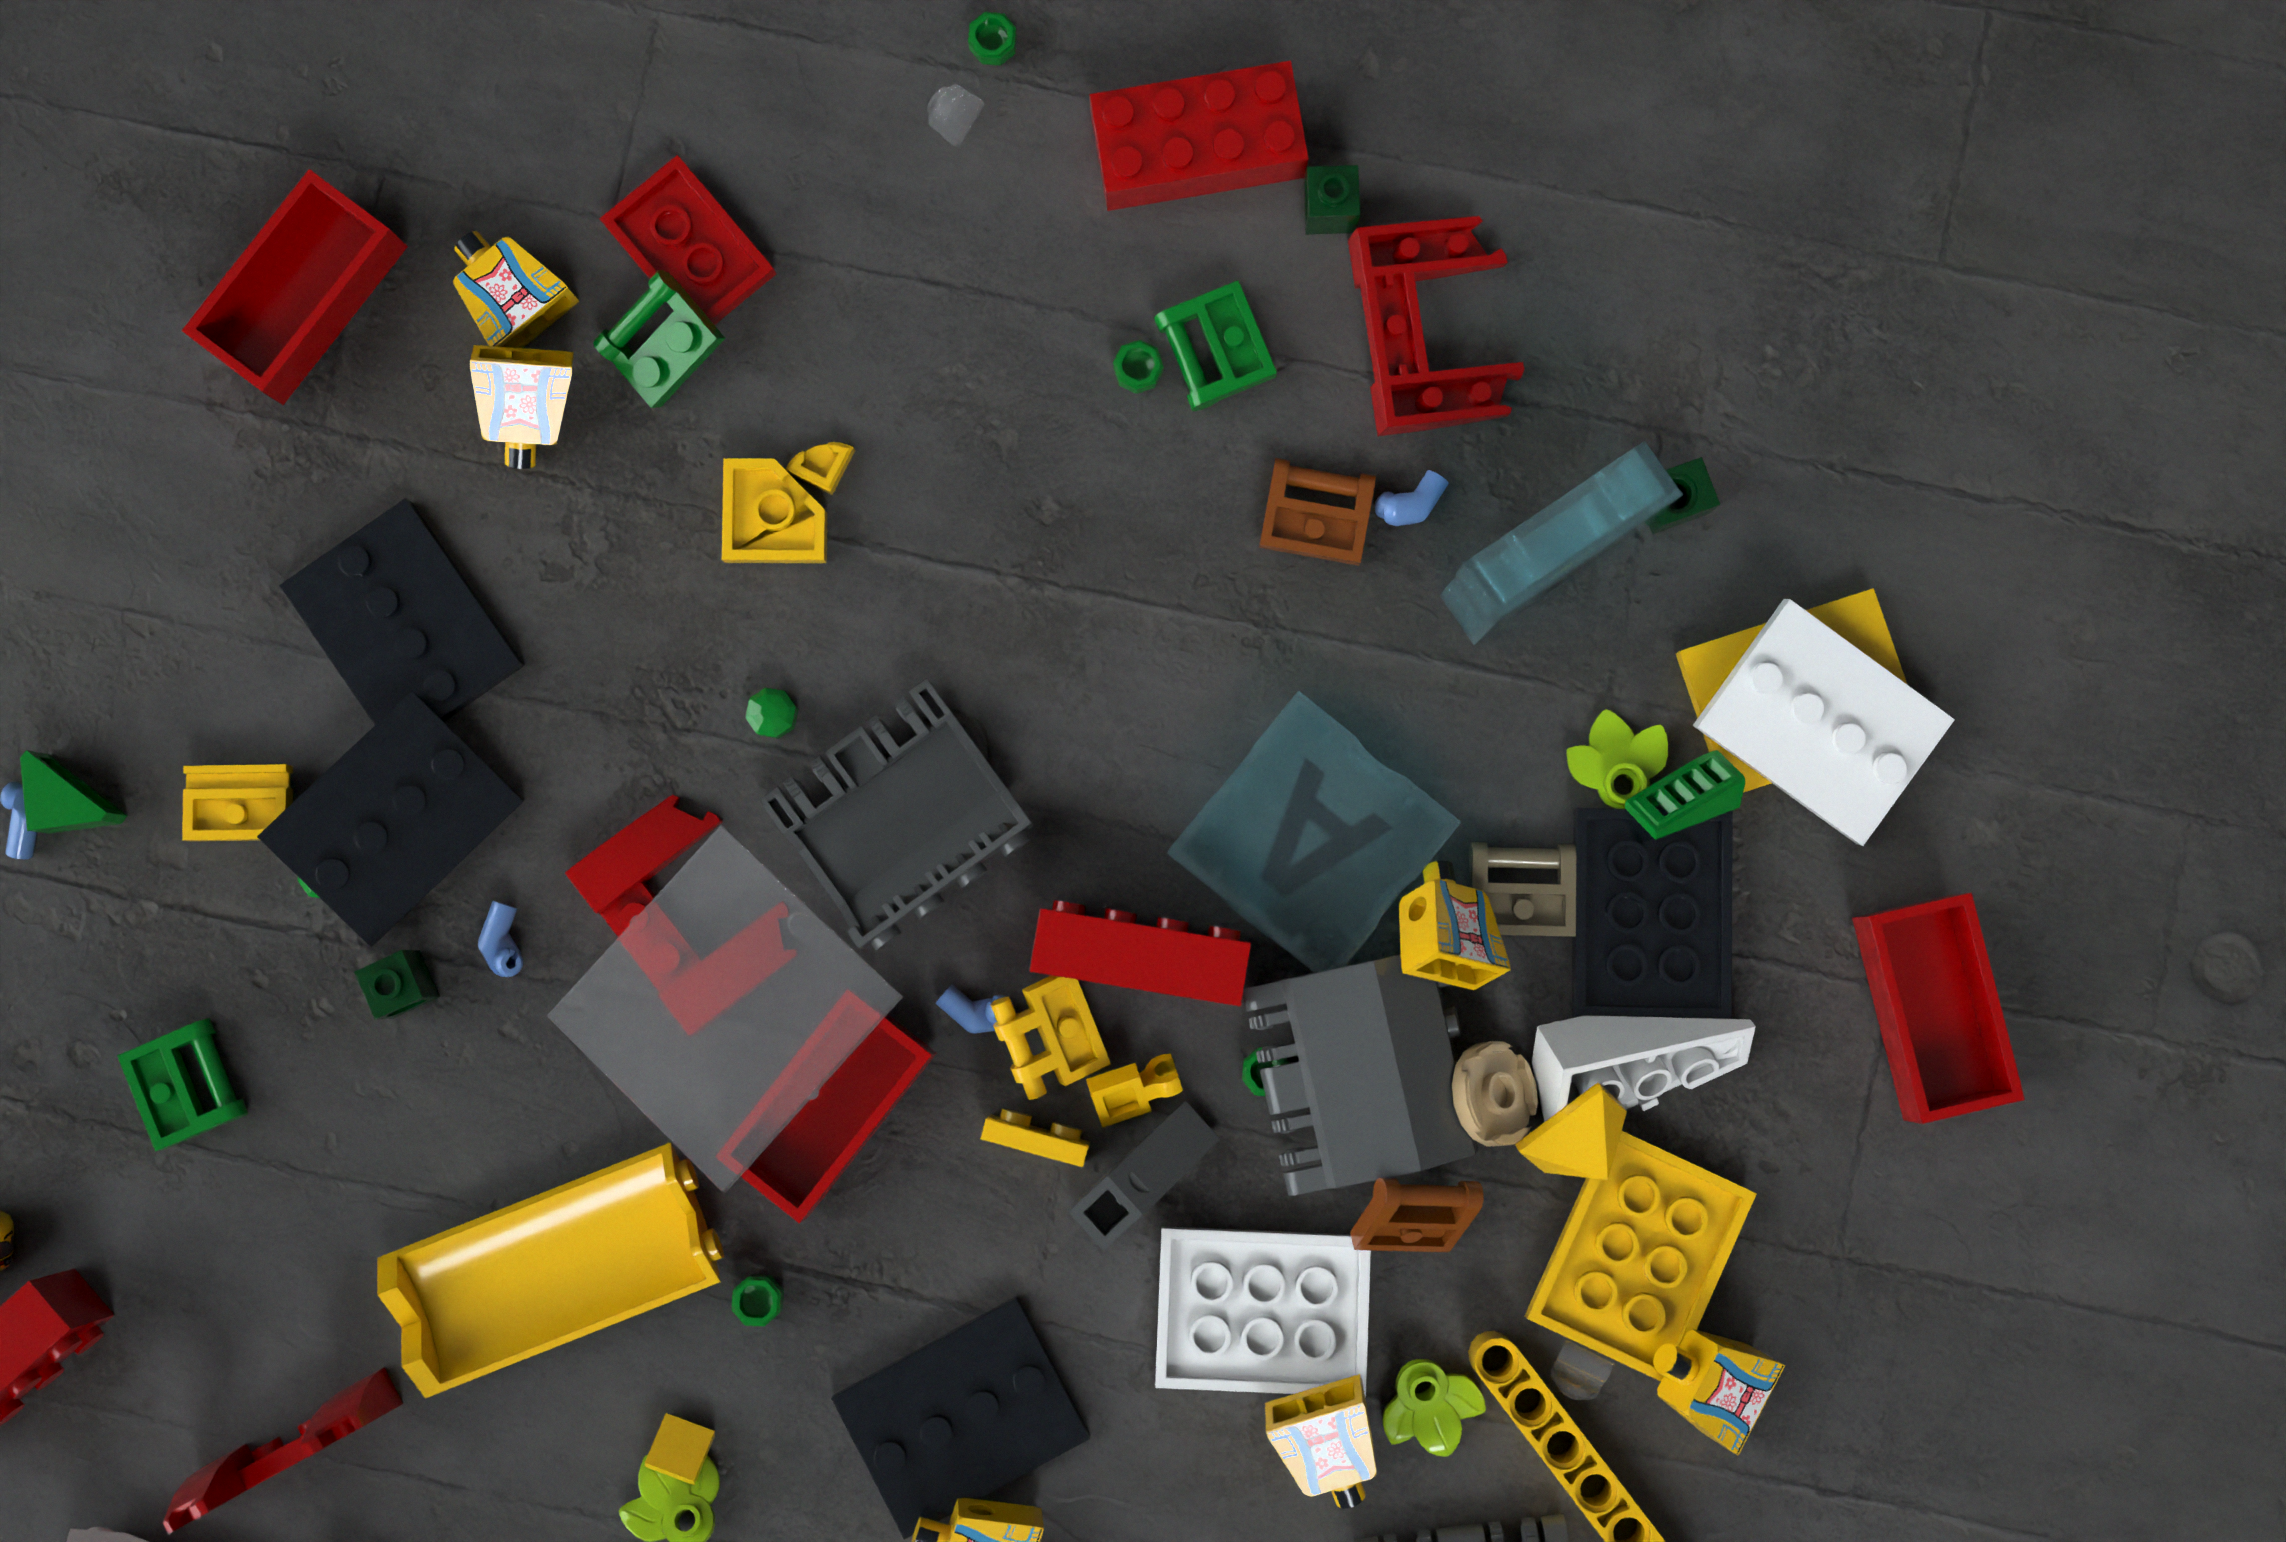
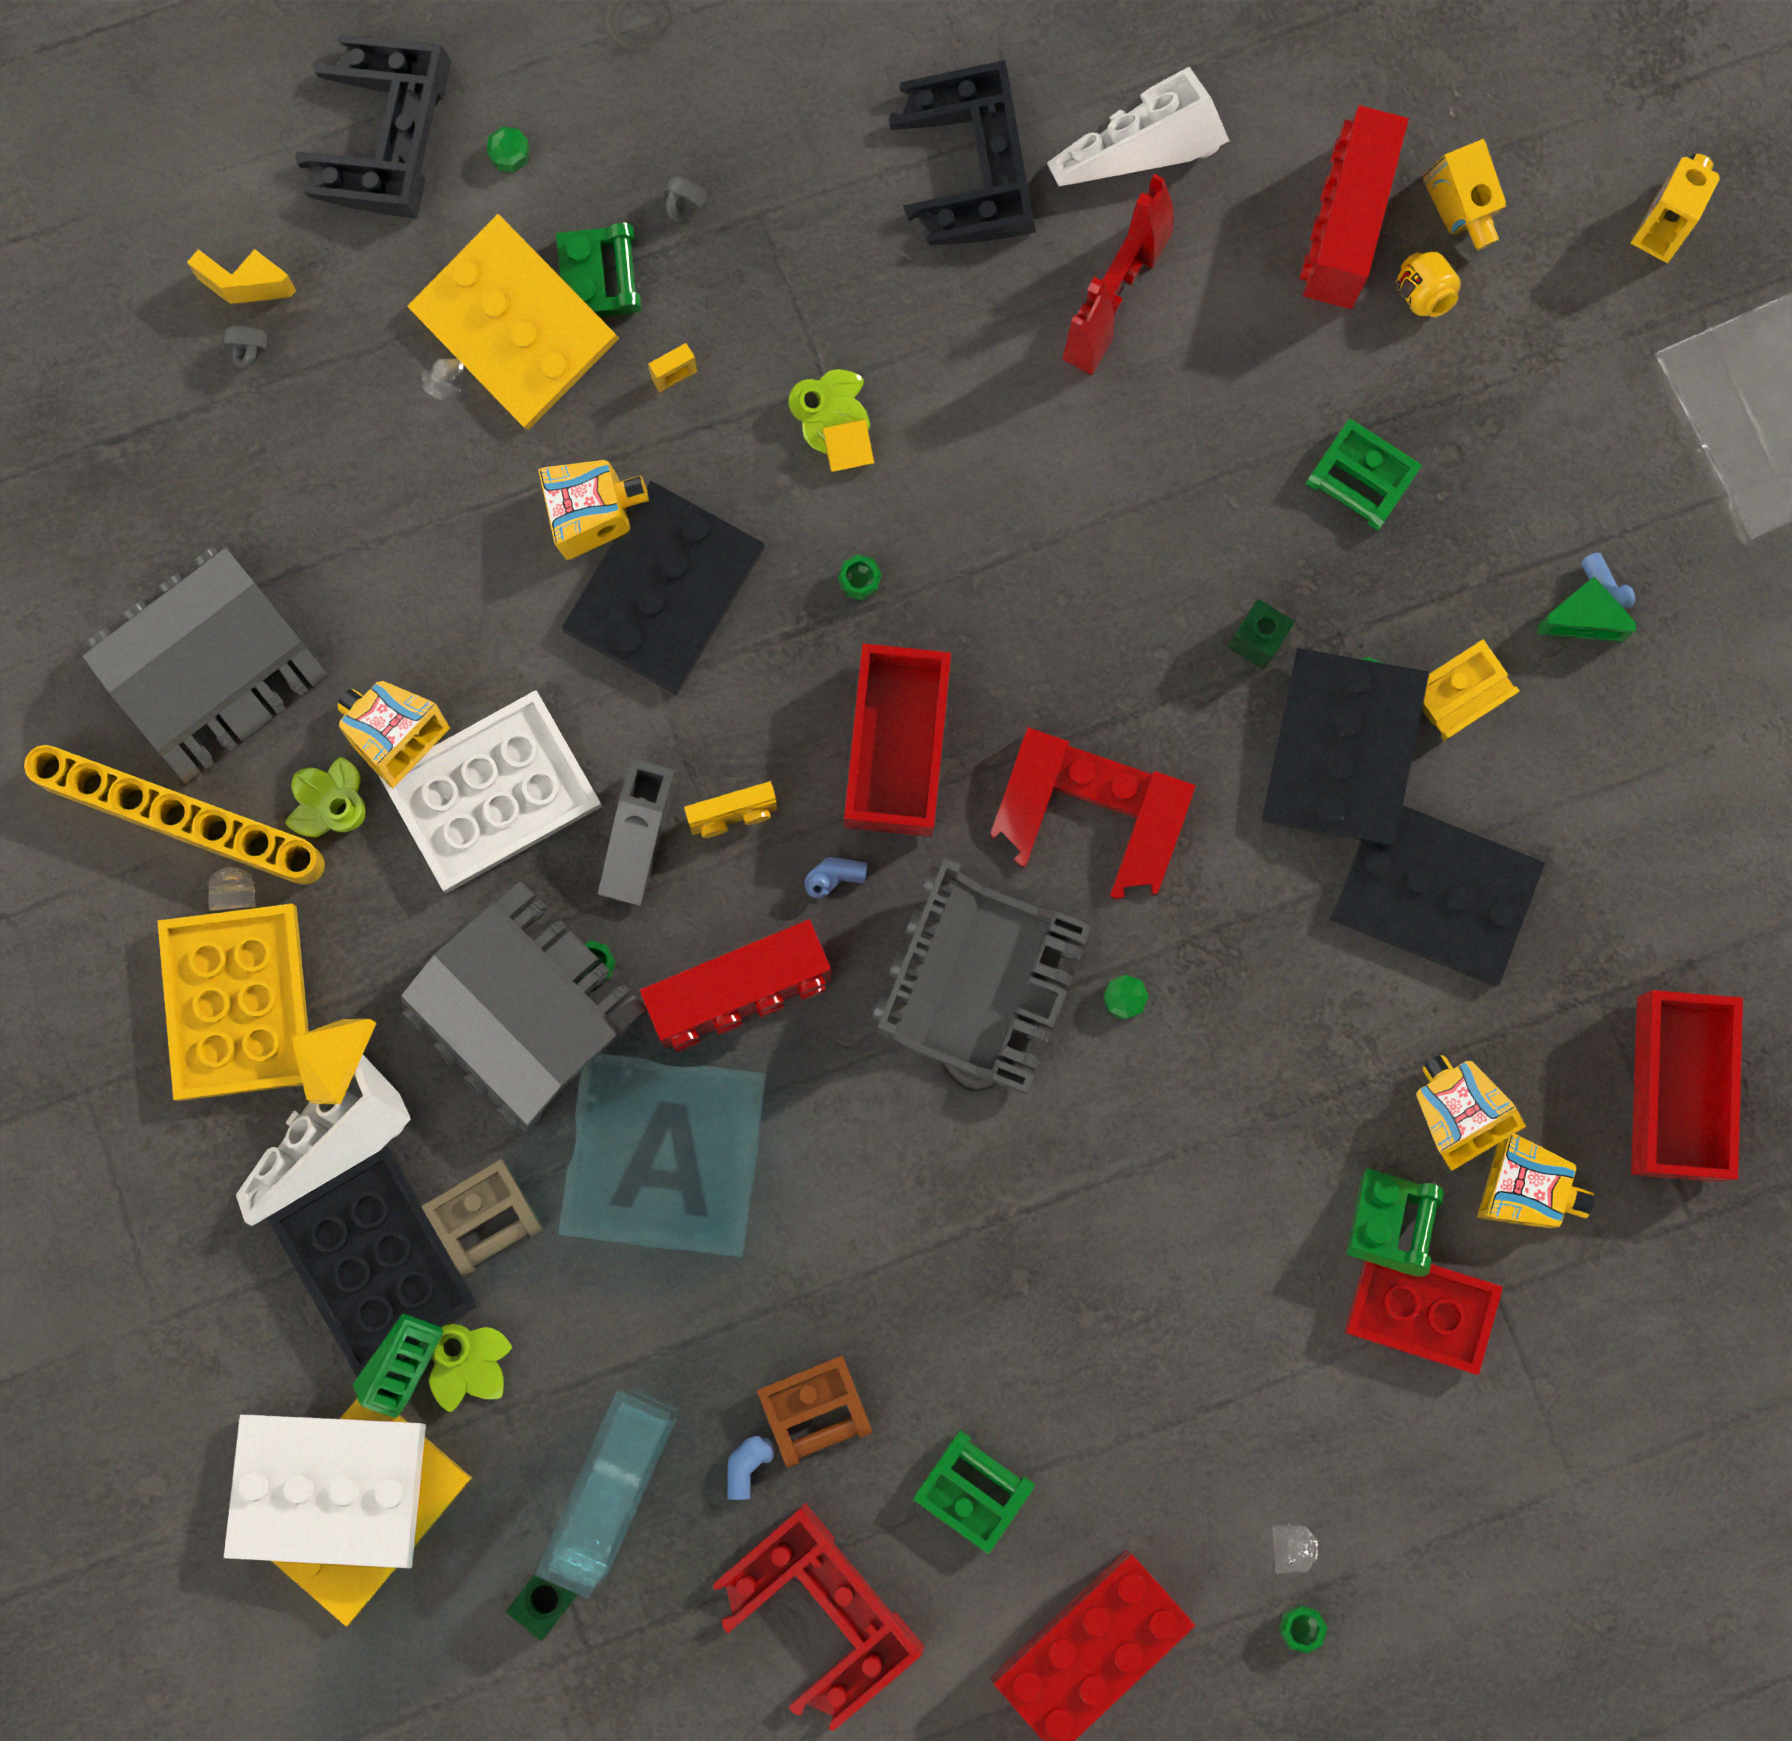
camera: 135 degrees right, 5 degrees down
yellow cylinder [377,1142,724,1398] -> none
medium blue arm [478,900,524,977] -> none
clear piece [547,825,903,1192] -> none
yellow plate [722,458,827,563] -> none
yellow tile [785,442,855,495] -> none
yellow plate [990,975,1111,1100] -> none
yellow plate [1086,1054,1183,1128] -> none
green tile [1113,340,1164,394] -> none
dark green brick [1304,165,1360,235] -> none
dark orange plate [1350,1178,1484,1252] -> none
yellow torso [1399,860,1511,990] -> none
tan tile [1452,1041,1538,1147] -> none
torso [1653,1329,1785,1455] -> none
red piece [1852,892,2025,1124] -> none

